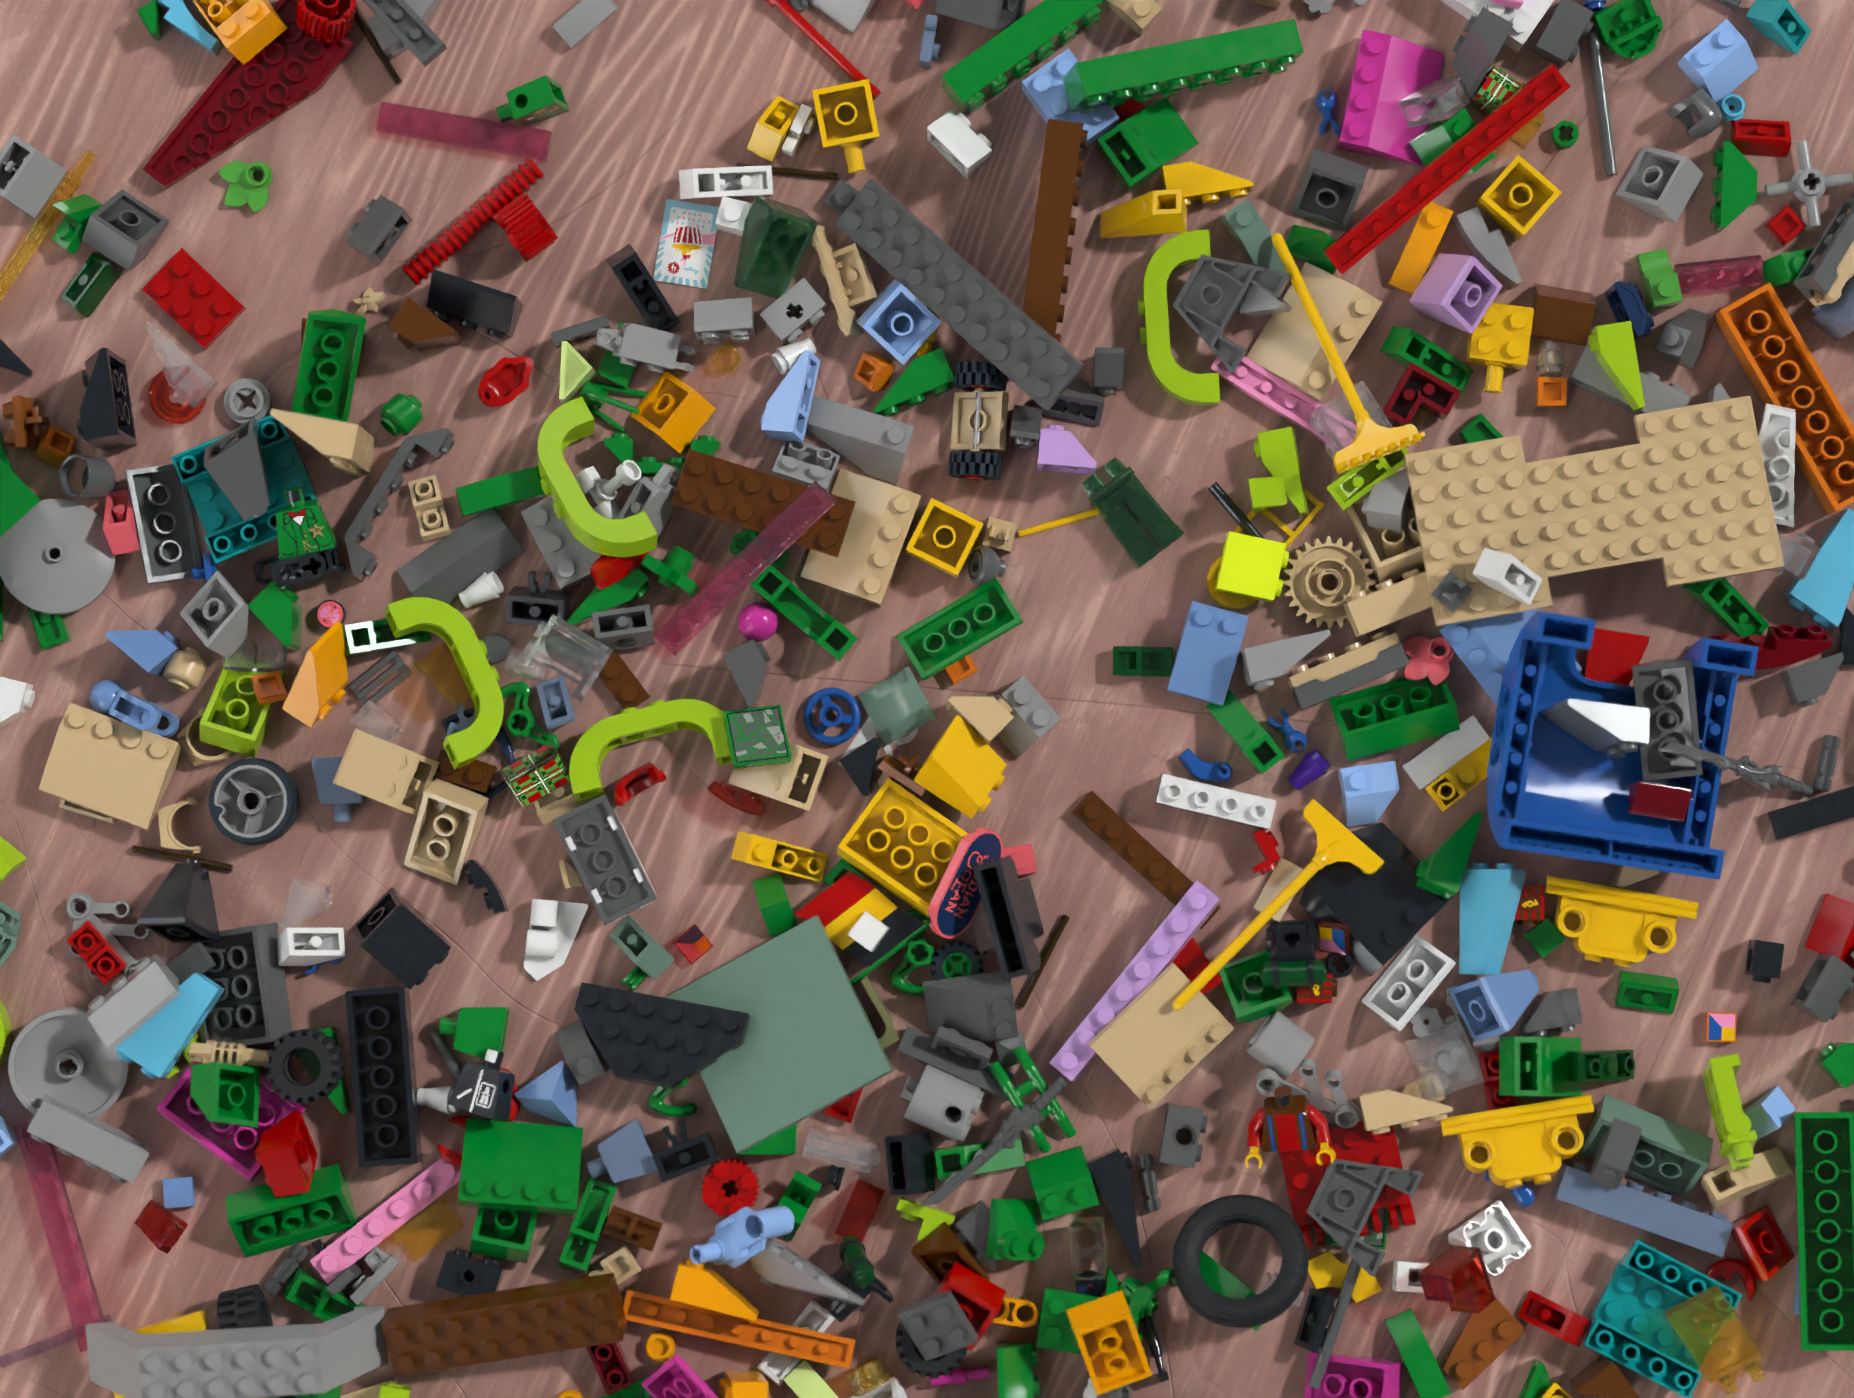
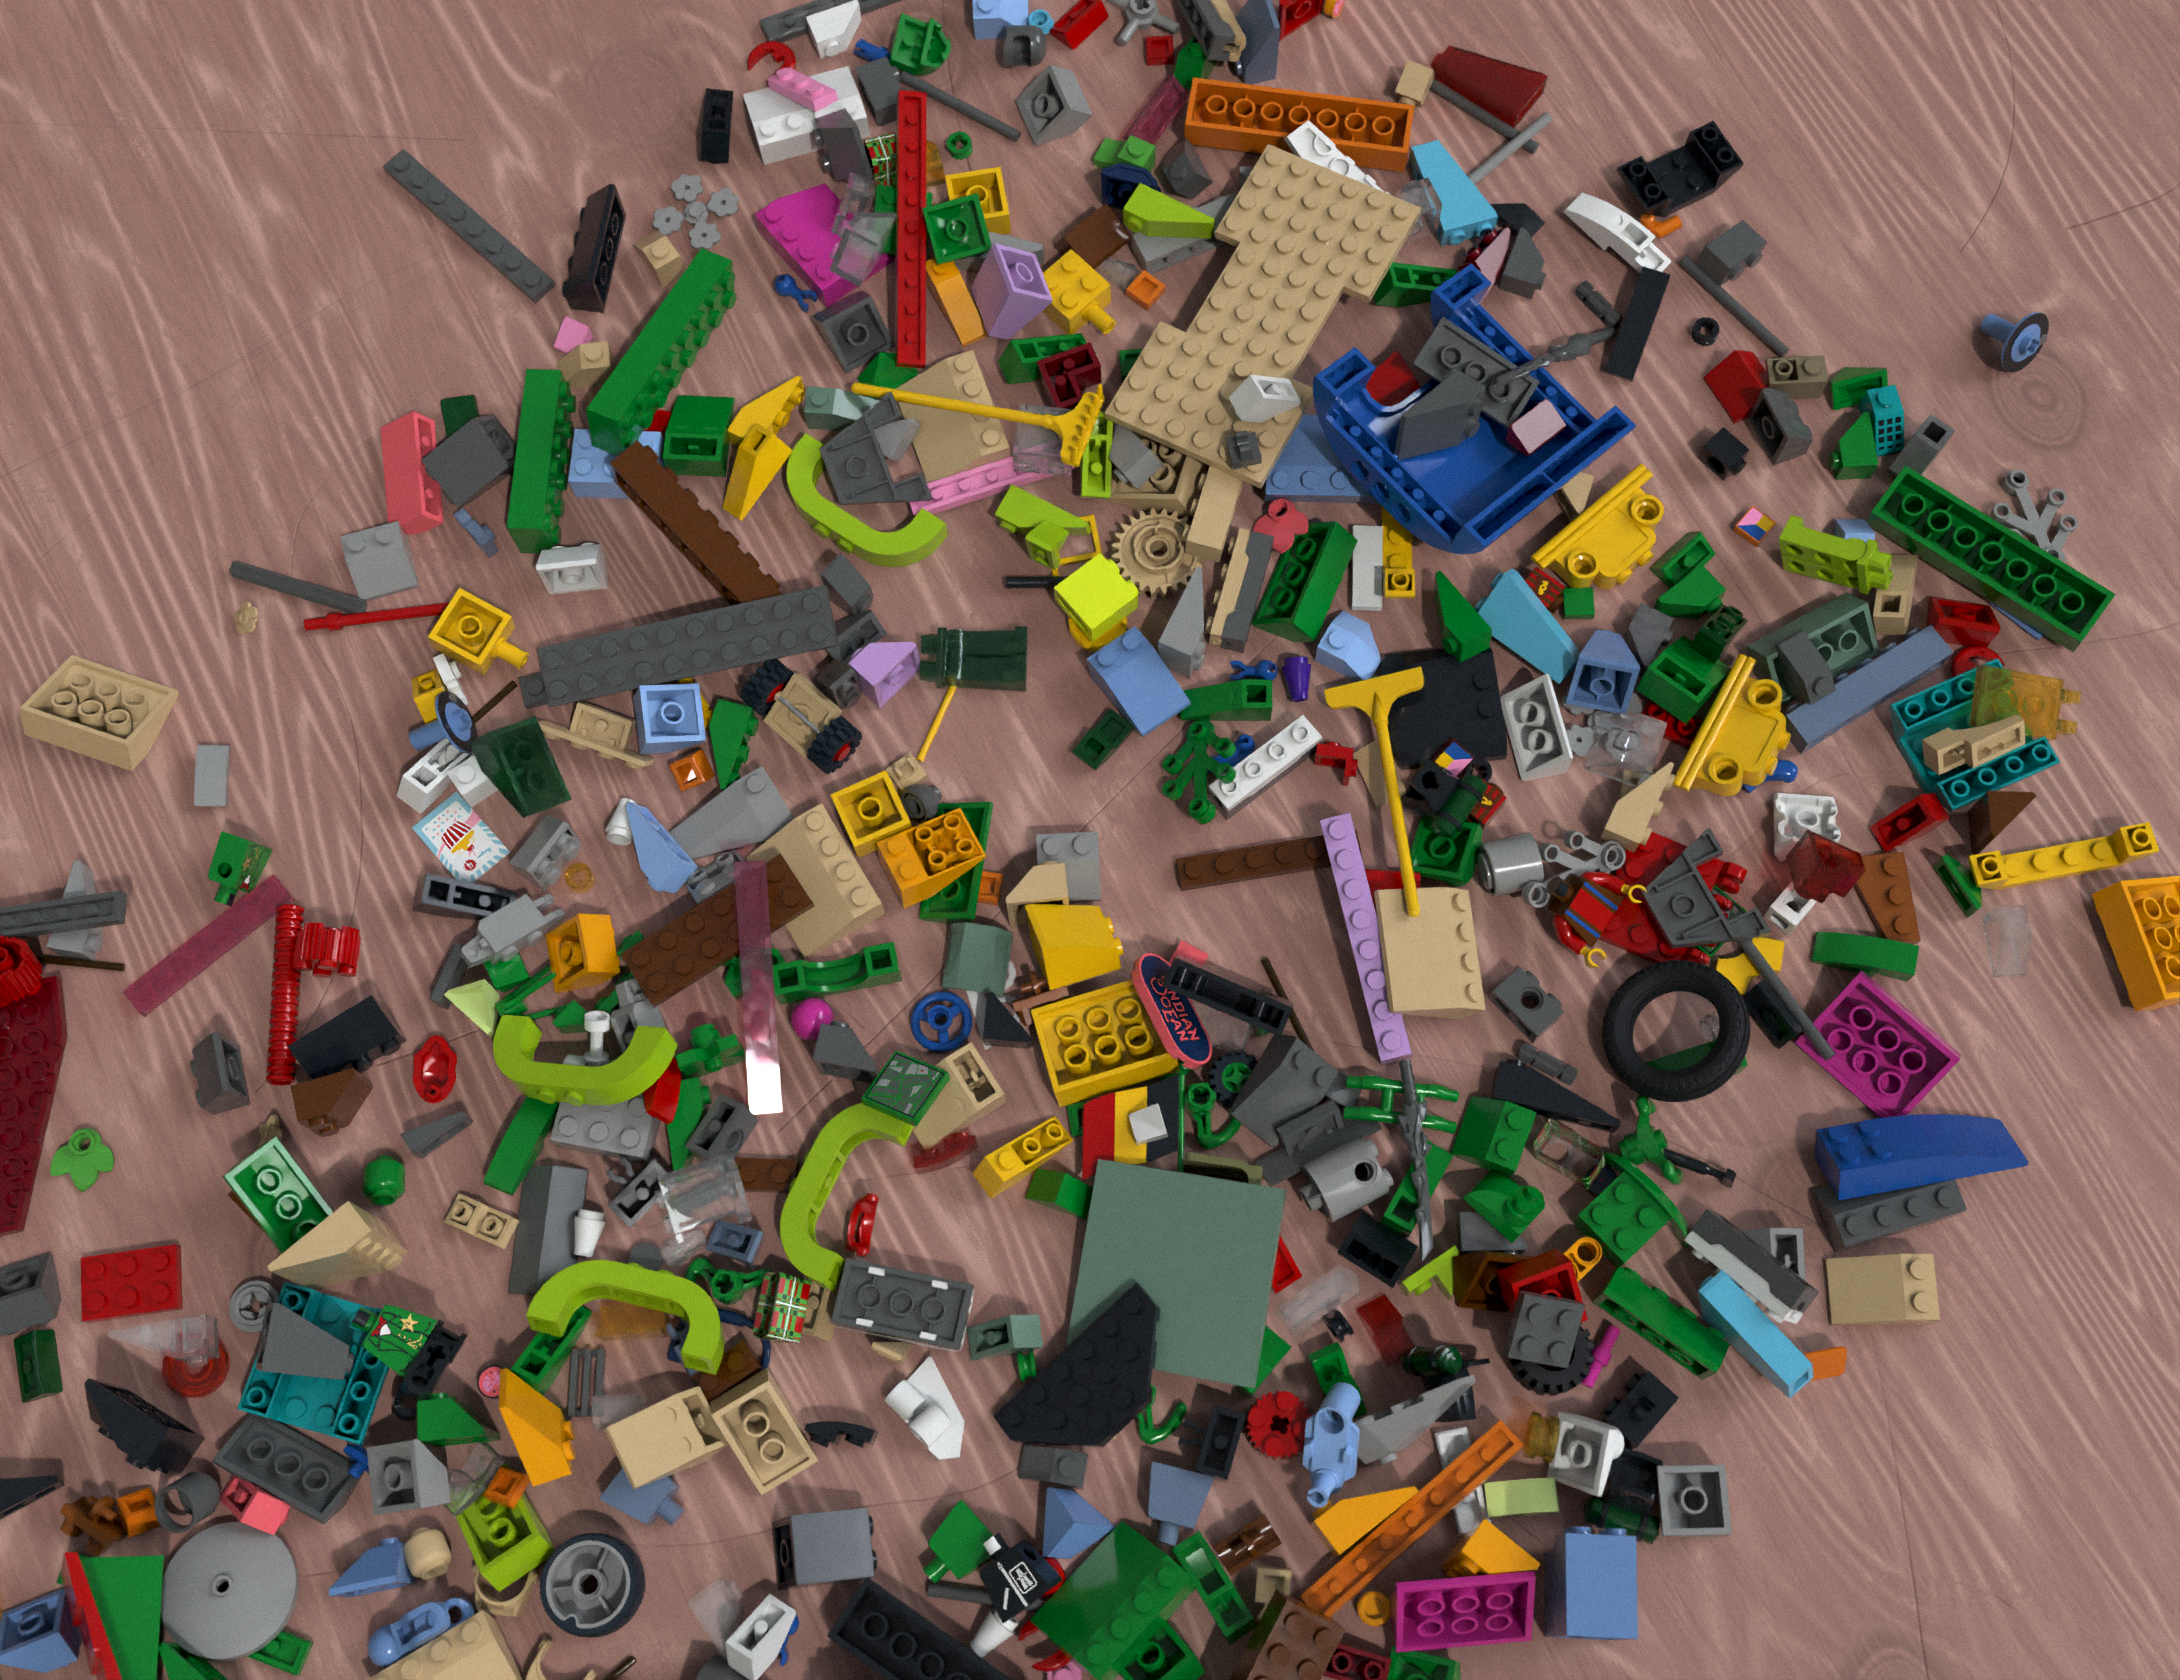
camera: 50 degrees left, 15 degrees down
dark grey slope [344,428,455,581] -> none
clear red tile [673,924,714,965] -> none
light grey brick [760,278,827,345] -> none
light orange slope [1066,1290,1153,1396] -> none
green slope [1710,141,1758,232] -> none
none -> dark grey slope [400,1111,473,1159]
none -> medium blue piece [409,691,478,753]
none -> clear slope [830,212,898,287]
none -> light orange slope [876,808,986,909]
none -> green slope [922,193,992,265]
none -> green plant [1162,719,1236,824]
none -> green slope [1653,565,1726,619]
none -> tan slope [1922,714,2025,775]

